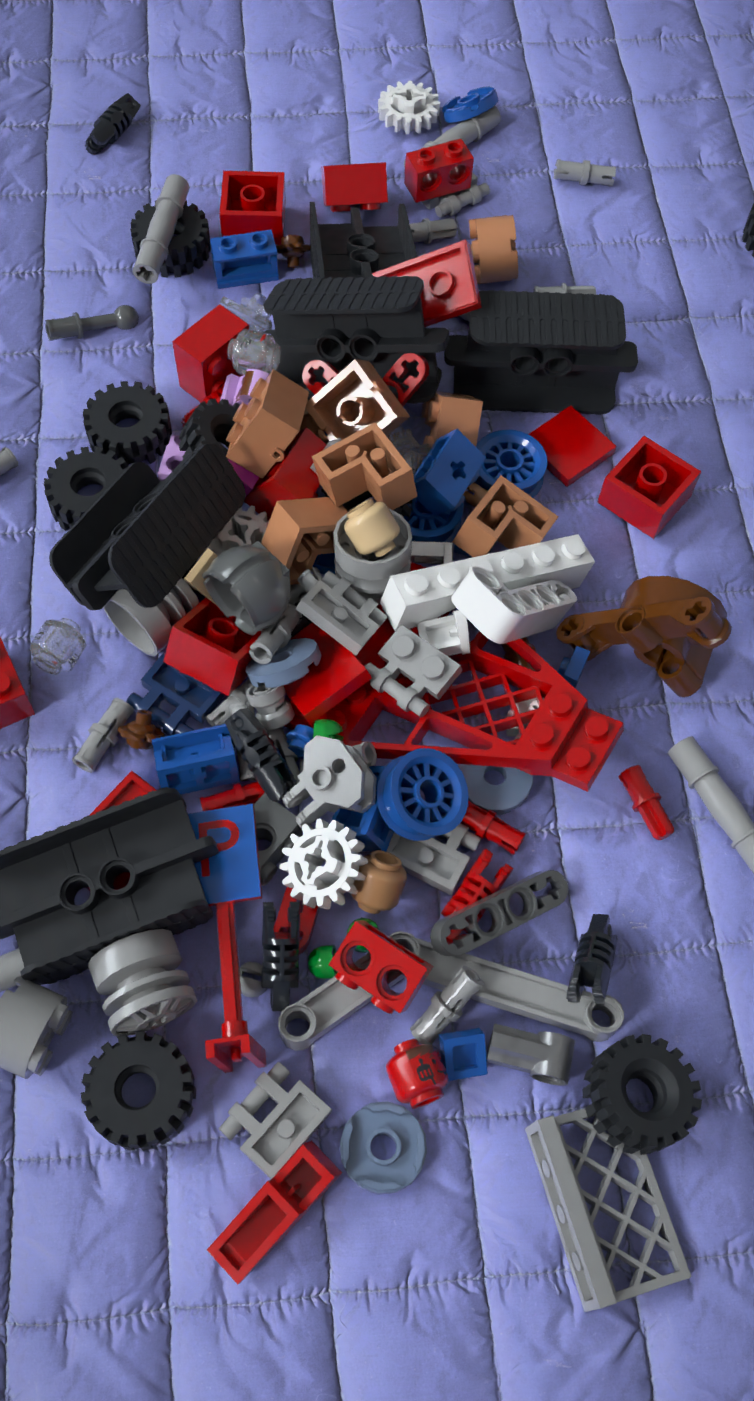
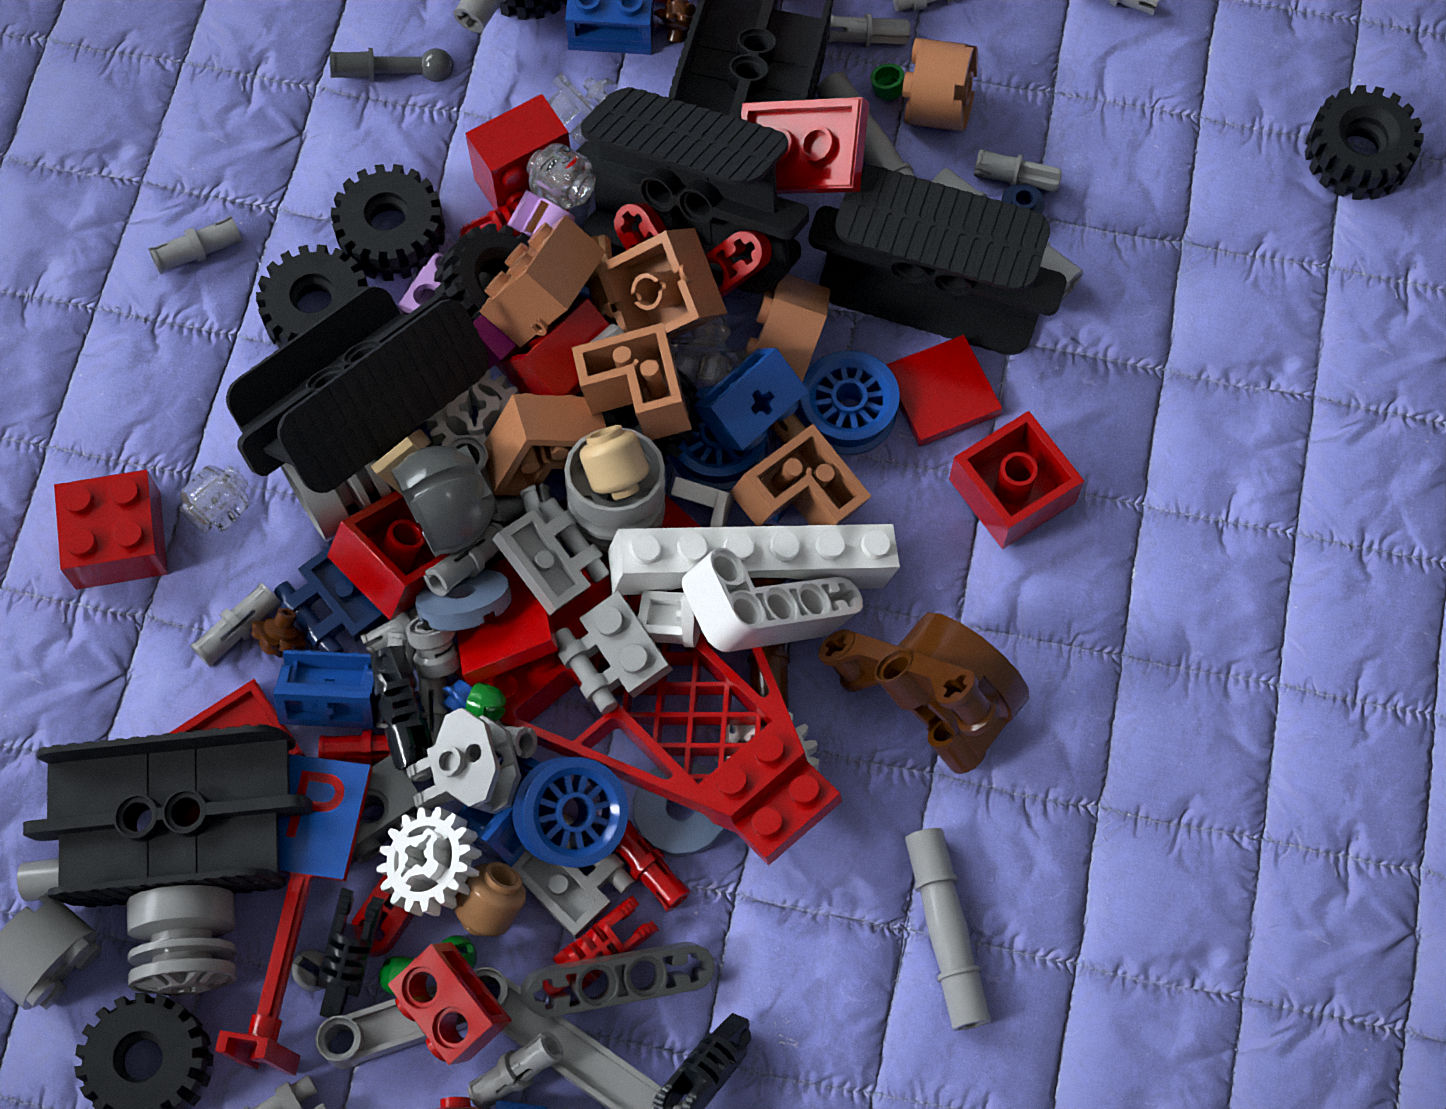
camera: 20 degrees right, 5 degrees up
blue plate [558,646,590,689] -> none
red axle [618,765,674,840] -> none

